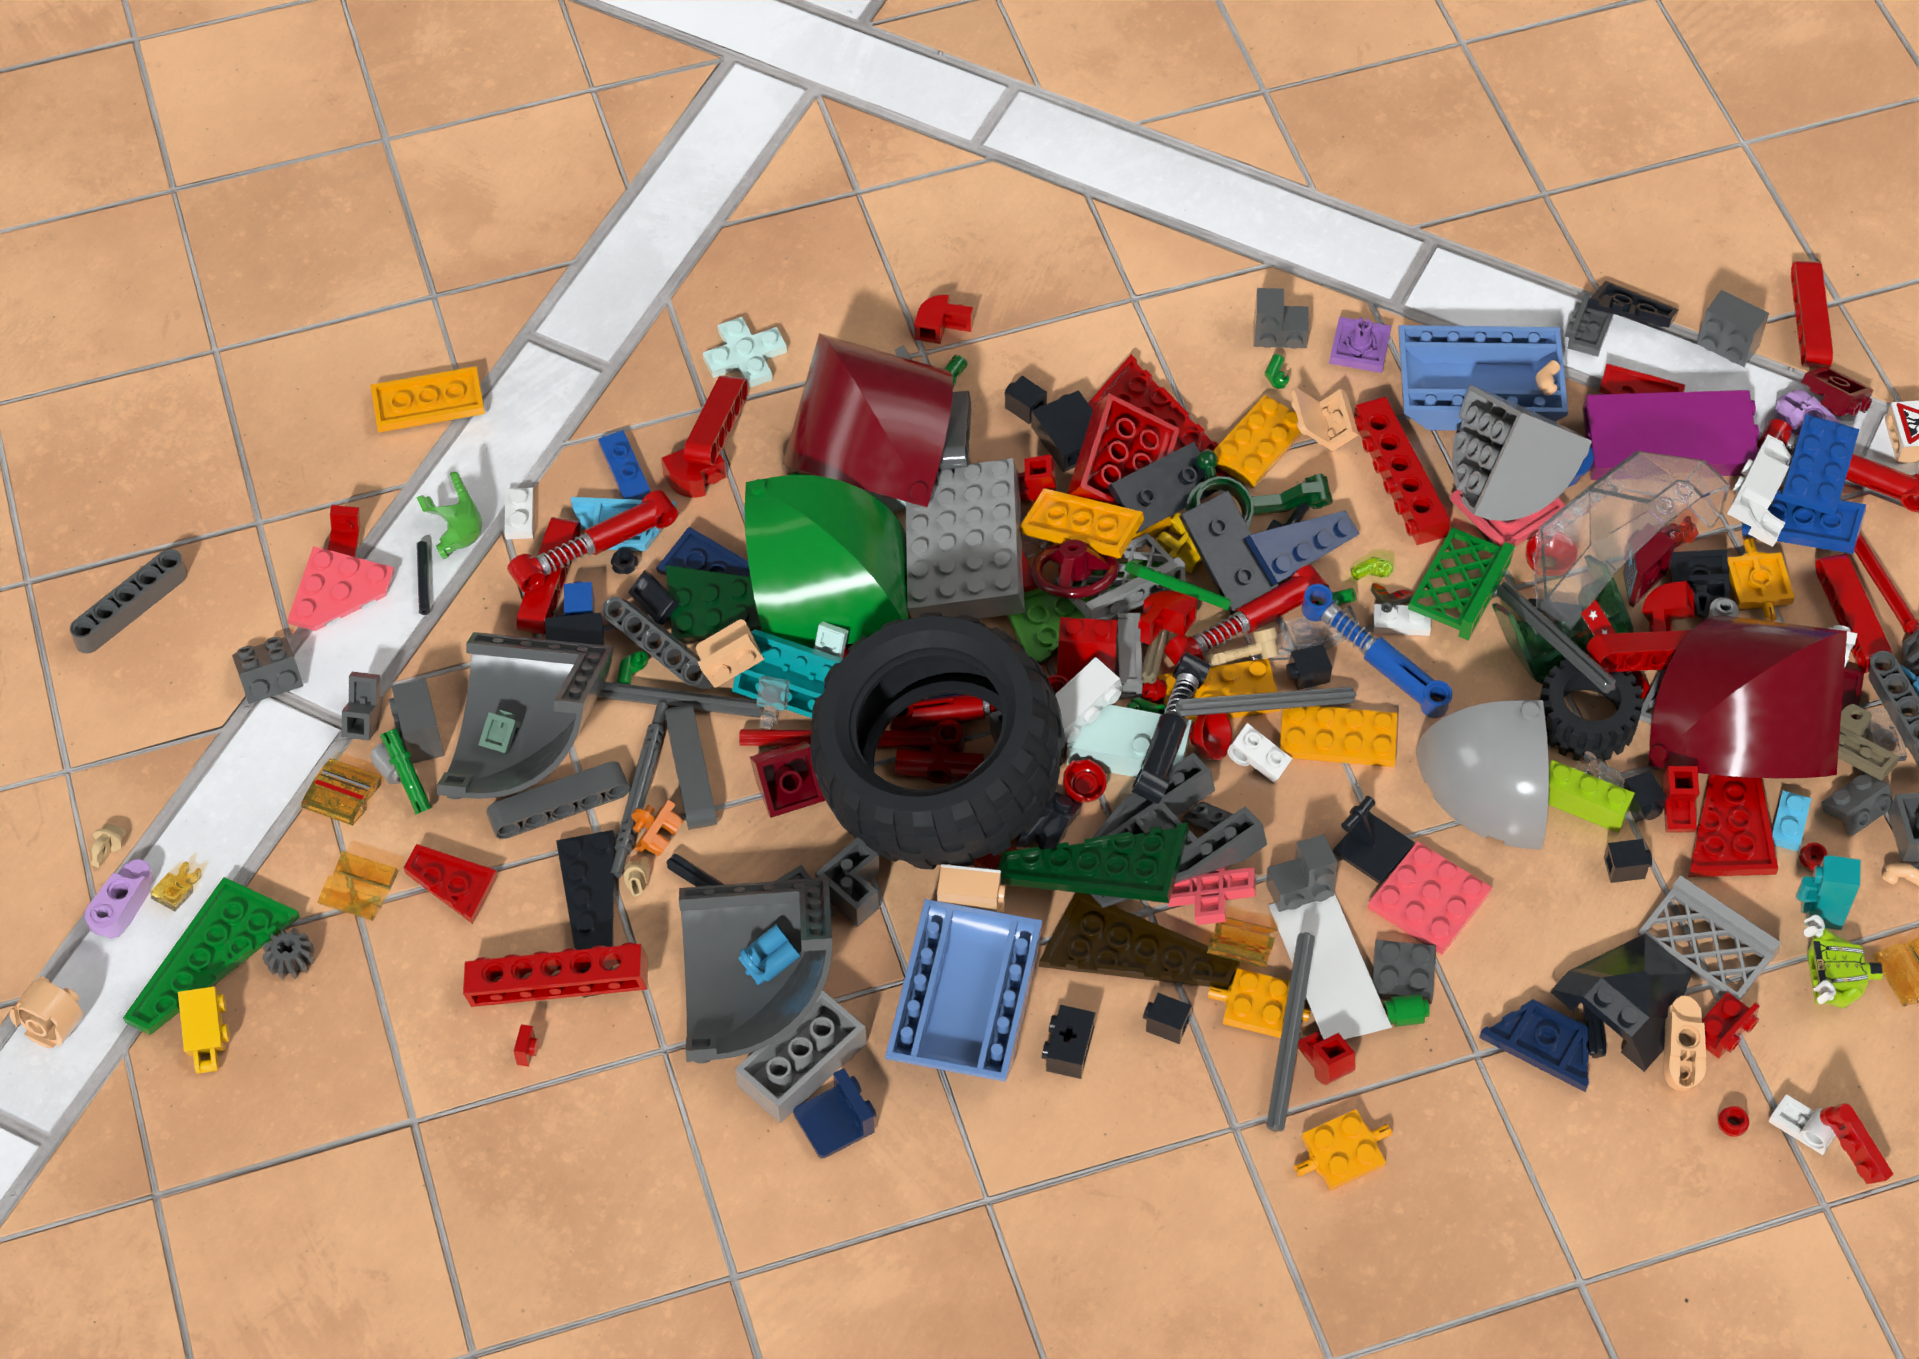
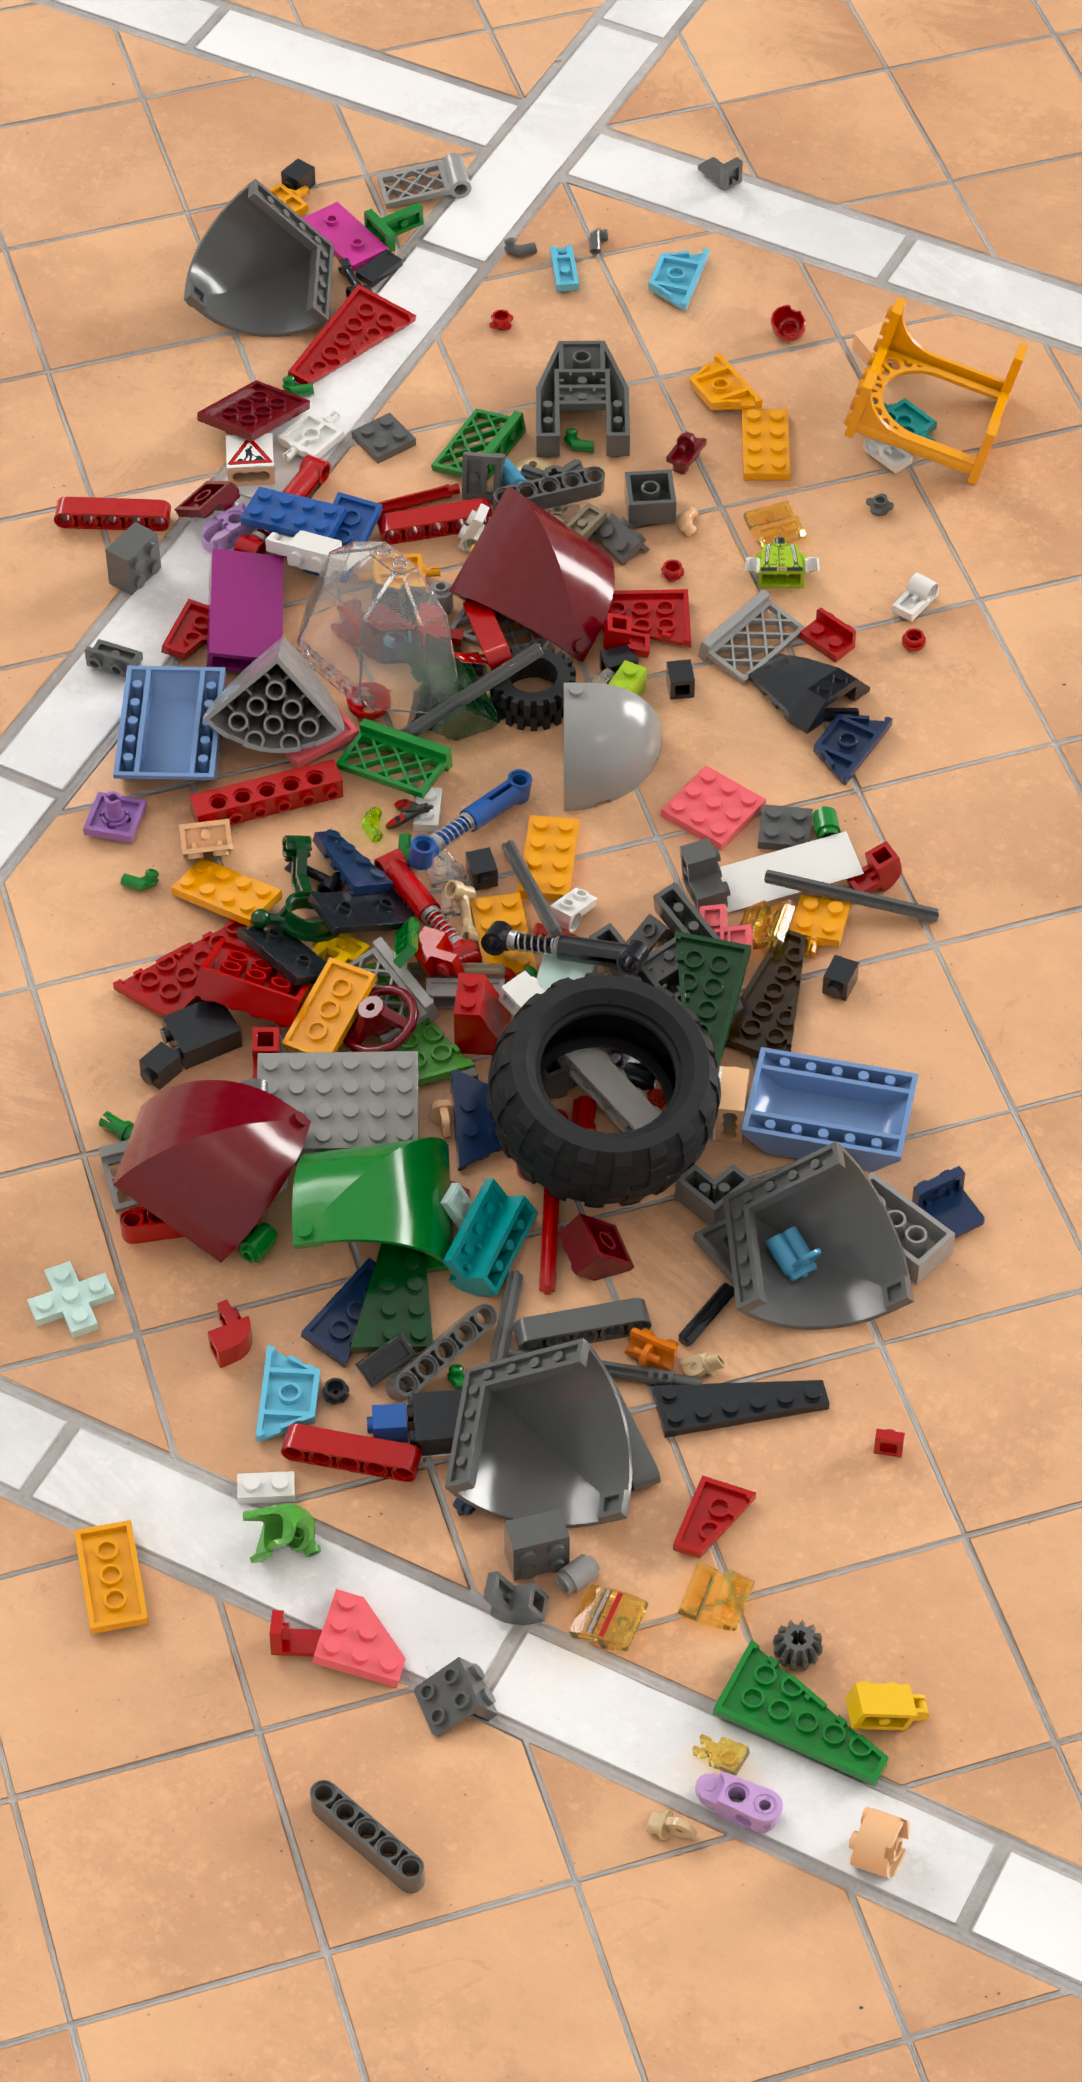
camera: 90 degrees left, 5 degrees down
green pin [380,728,432,815] -> none
black piece [416,541,430,615] -> none
red brick [463,942,648,1007] -> none
sand green bracket [478,710,521,754] -> none
red piece [507,490,679,593] -> none
blue plate [598,430,651,500] -> none
red beam [684,376,748,465] -> none
light nougat bracket [696,619,764,688] -> none
clear plate [756,676,790,730] -> none
red brick [914,295,973,344] -> none
black brick [1042,1004,1096,1079] -> none
dark grey brick [1253,288,1309,349] -> none
light orange plate [1294,1109,1392,1191] -> none
black plate [1333,796,1415,884] -> none
light nougat arm [1535,360,1561,396] -> none
black wing [1587,281,1679,328] -> none
light nougat piece [1663,996,1706,1092] -> none
medium azure plate [1772,791,1811,852] -> none
teal piece [1796,855,1861,930] -> none
red plate [1820,1103,1894,1184] -> none

